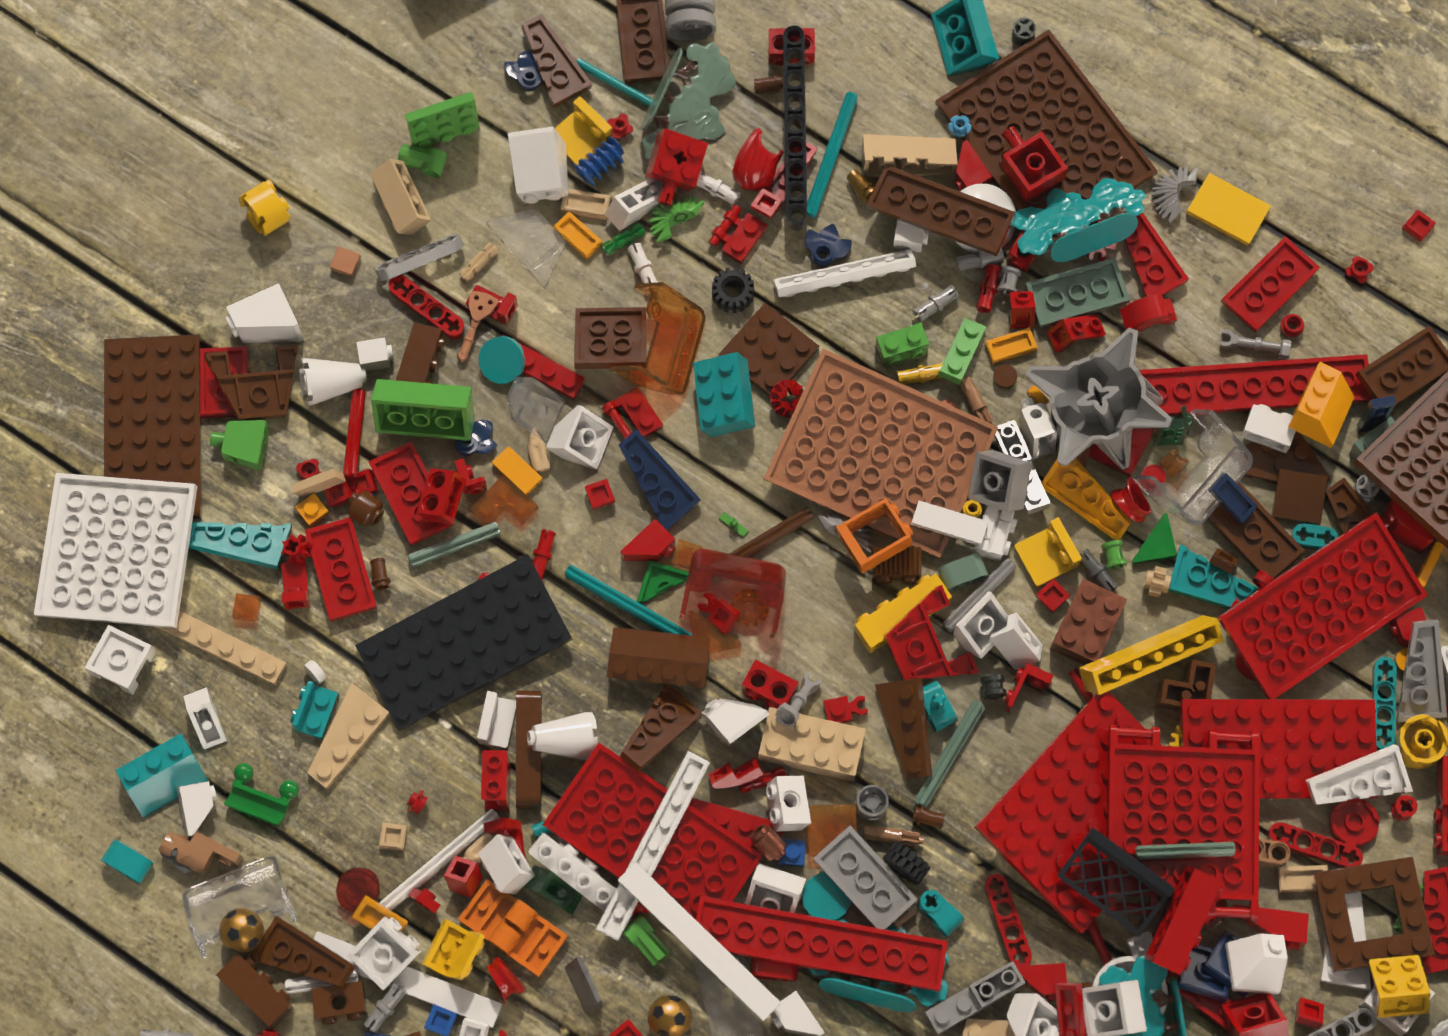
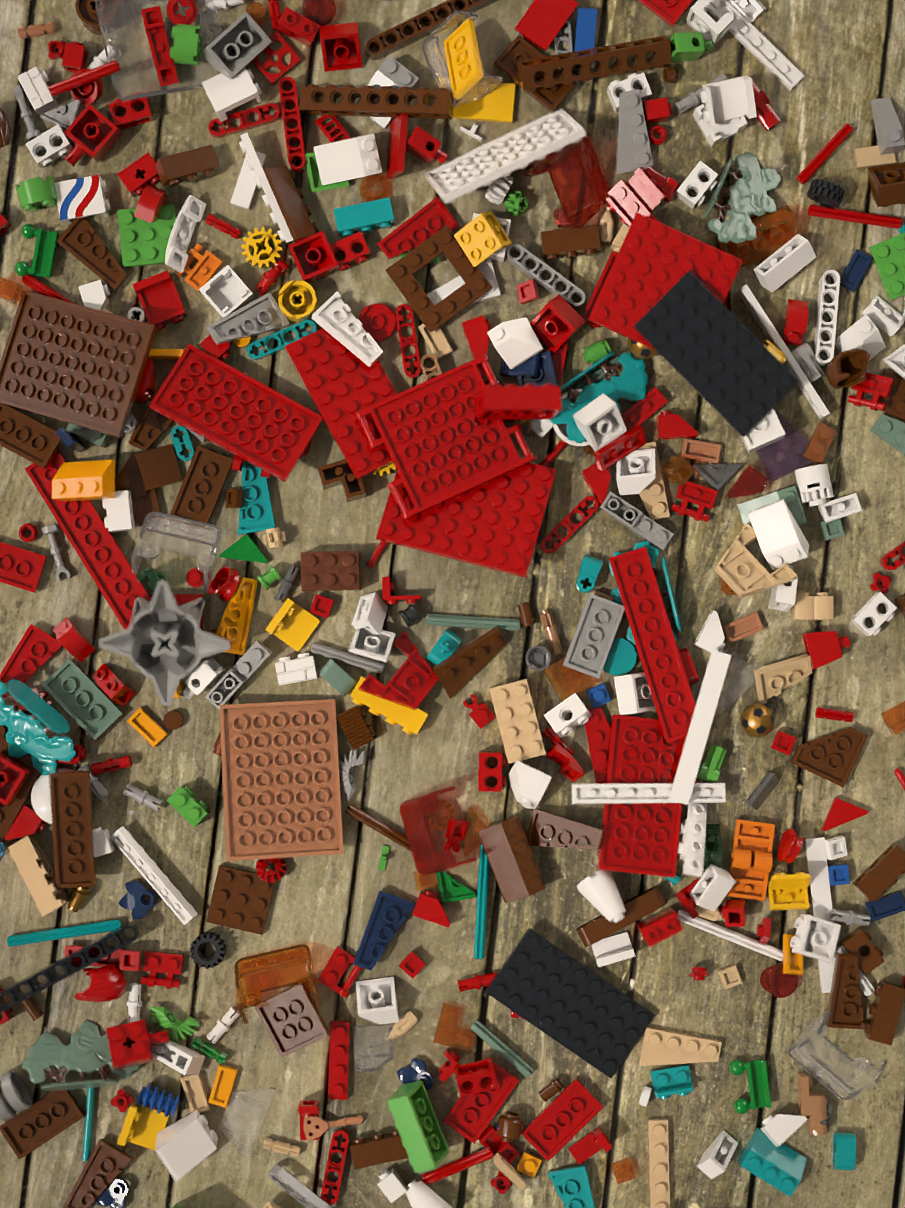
camera: 115 degrees left, 15 degrees up
pearl gold piece [219,908,264,953] -> none
red gear [281,534,313,564] -> none
teal tile [478,336,526,384] -> none
light orange tile [492,446,543,496] -> none
teal brick [693,352,756,437] -> none
copper brick [749,824,786,861] -> none
light grey piece [775,673,821,727] -> none
orange window [836,498,913,574] -> none
black tyre [882,842,931,885] -> none
yellow pin [896,363,943,385] -> none
white tile [911,501,988,546] -> none
bright green plate [938,318,986,385] -> none
medium nougat piece [960,377,995,424] -> none
yellow pin [963,500,982,518] -> none
light grey brick [968,450,1032,512] -> none
light grey bush [997,266,1022,297] -> none
red bracket [1010,291,1036,329] -> none
black fence [1057,827,1175,937] -> none
yellow brick [1079,615,1224,695] -> none
sand green axle [1135,842,1236,860] -> none
clear orange wheel [1159,448,1189,478] -> none
dark blue tile [1208,473,1258,524] -> none
red bush [1391,795,1418,821] -> none

